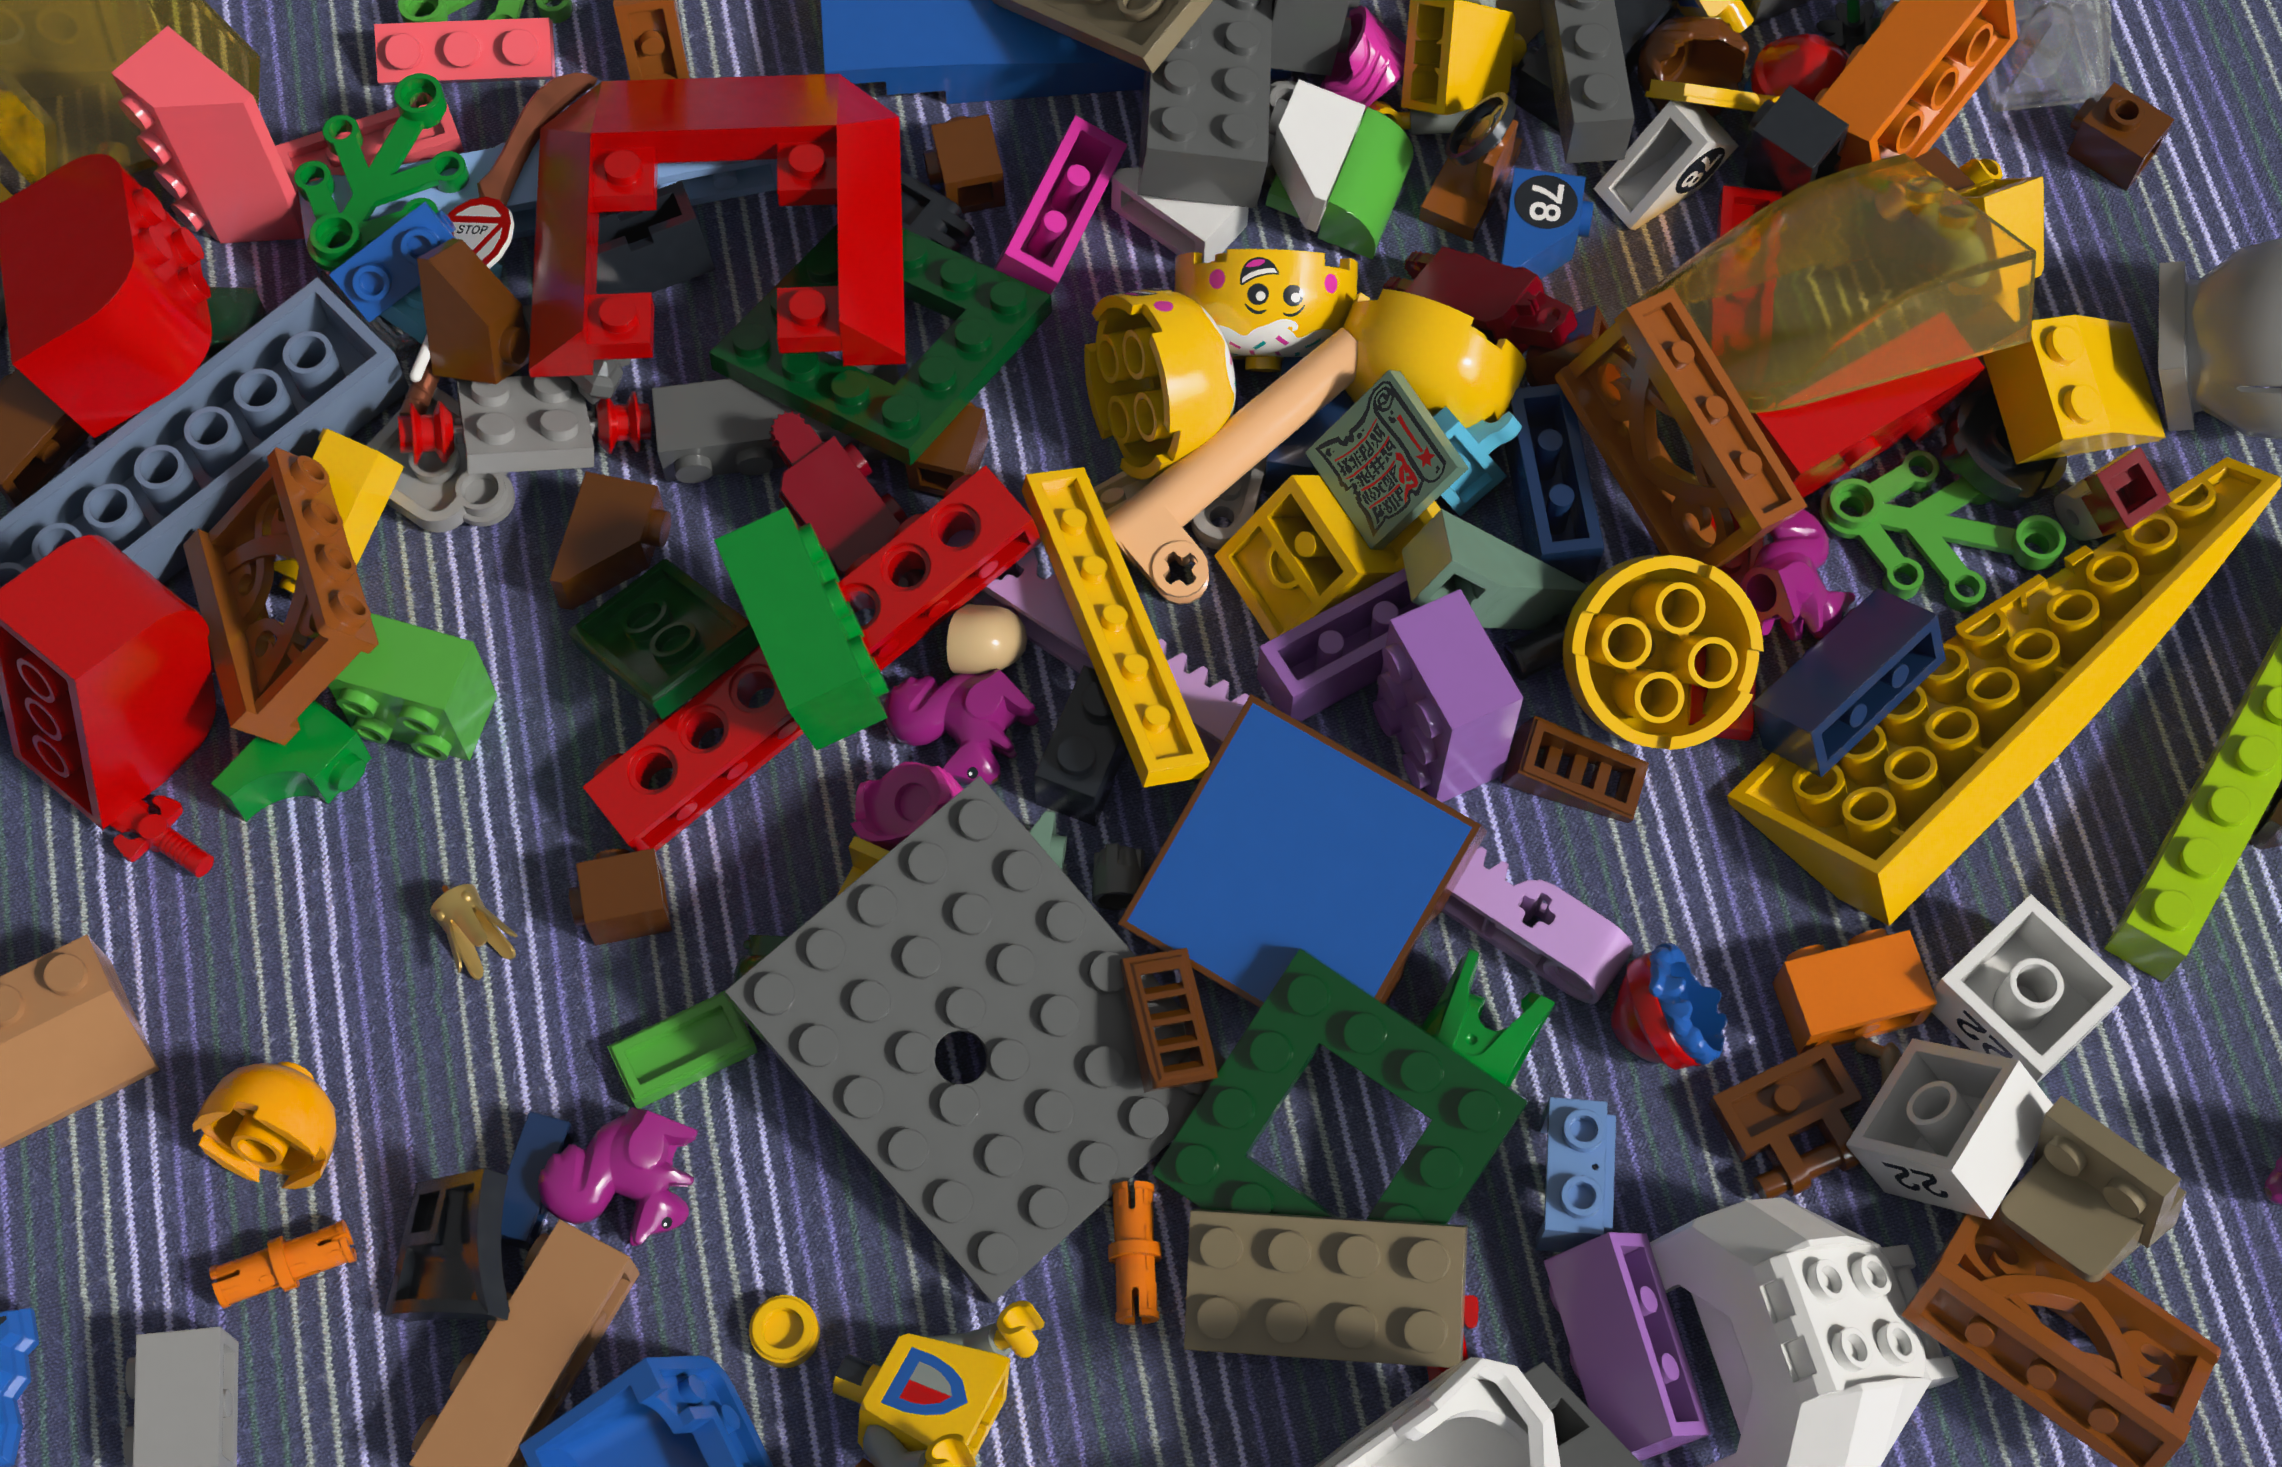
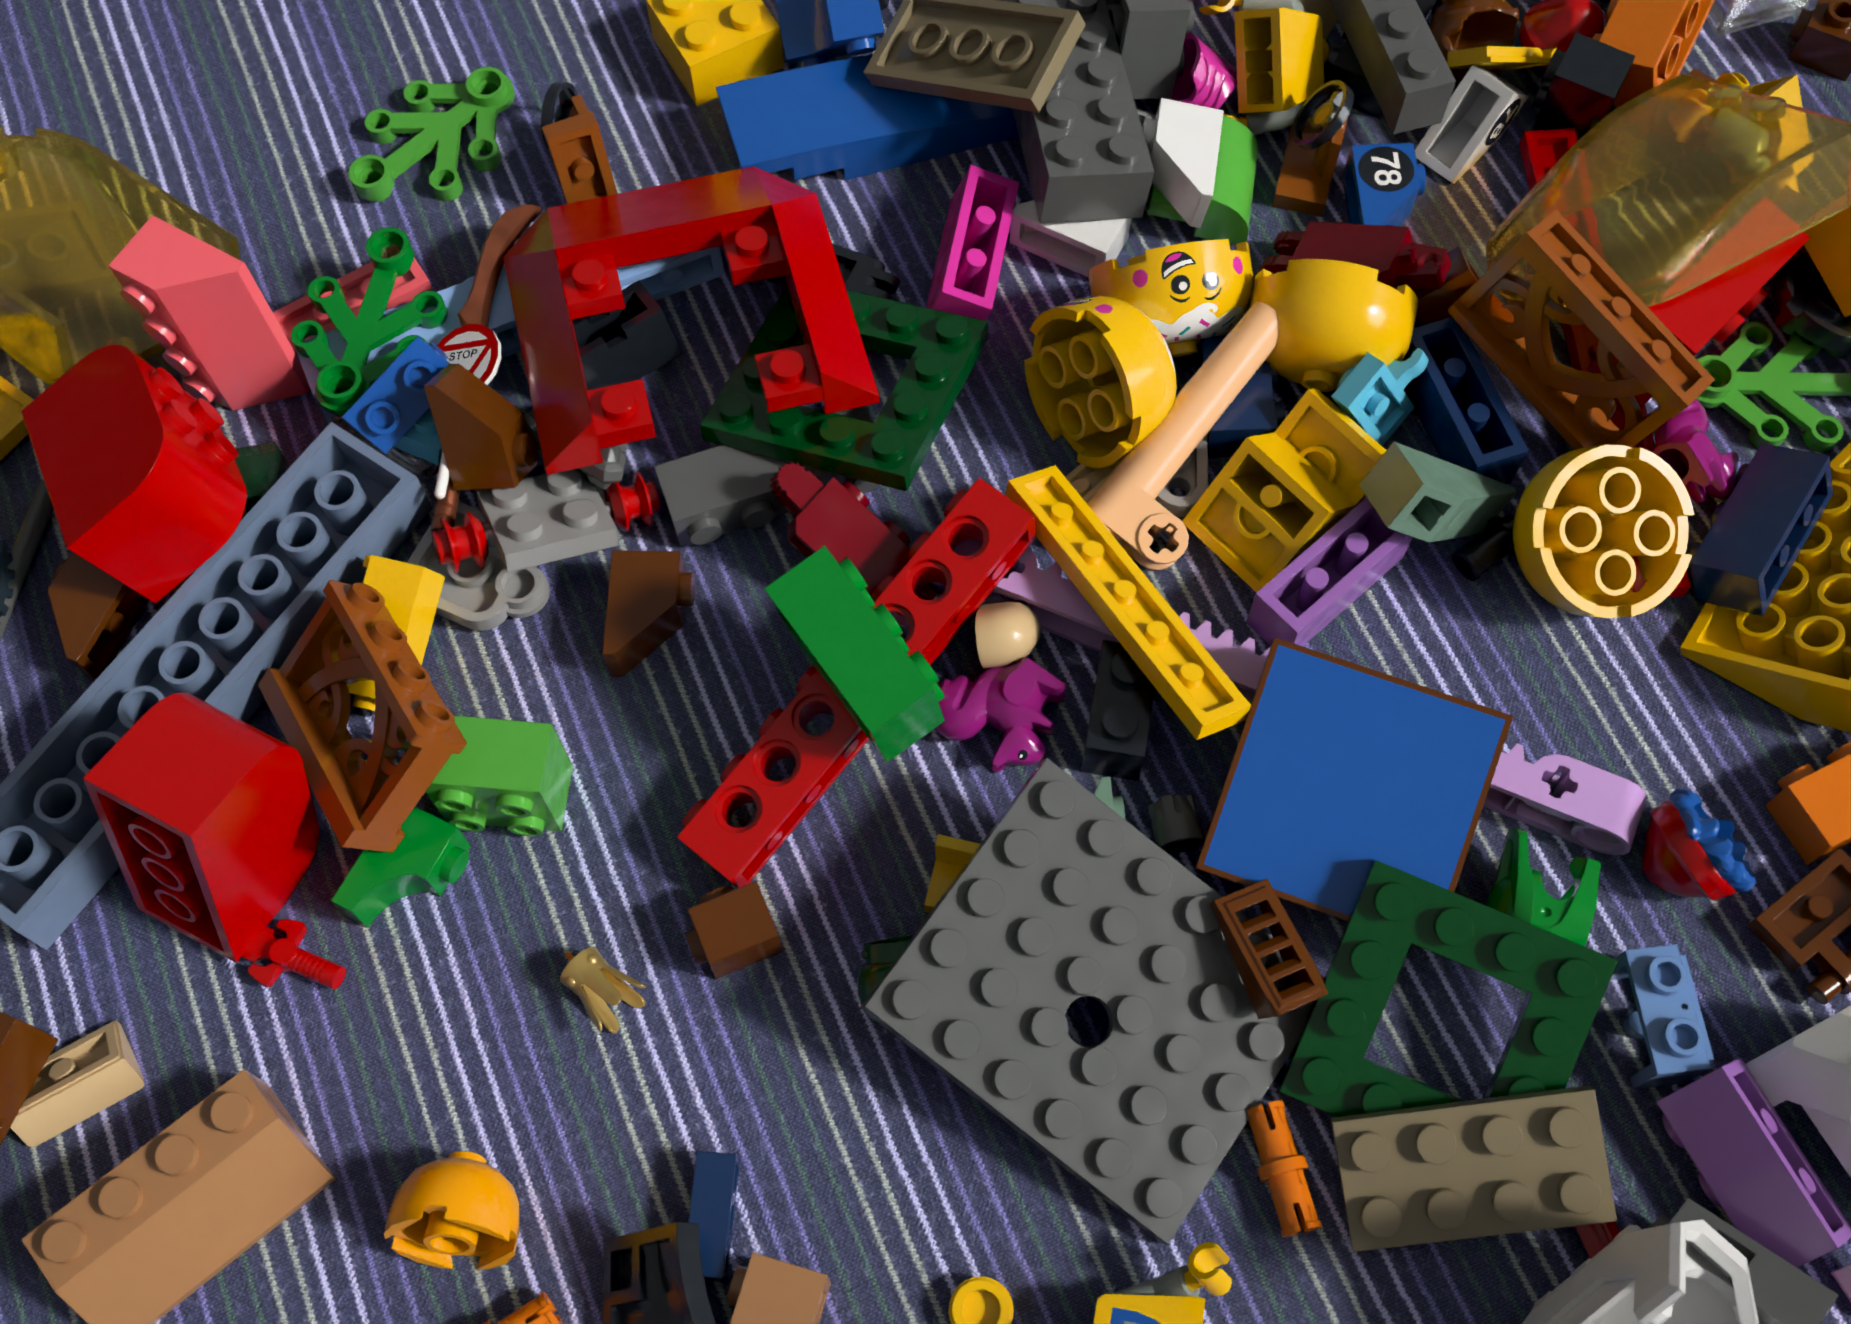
camera: 10 degrees left, 0 degrees up
coral plate [374,18,556,85] -> none
magenta animal [538,1107,698,1246] -> none
dark green tile [567,559,759,720] -> none
bright green tile [607,990,758,1109] -> none
dark pink hair [850,762,963,851] -> none
reddish brown brick [905,402,989,496] -> none
reddish brown brick [923,114,1005,214] -> none
sand green tile [1305,370,1469,550] -> none
medium lavender brick [1373,589,1523,802] -> none
reddish brown slope [1501,716,1649,823] -> none

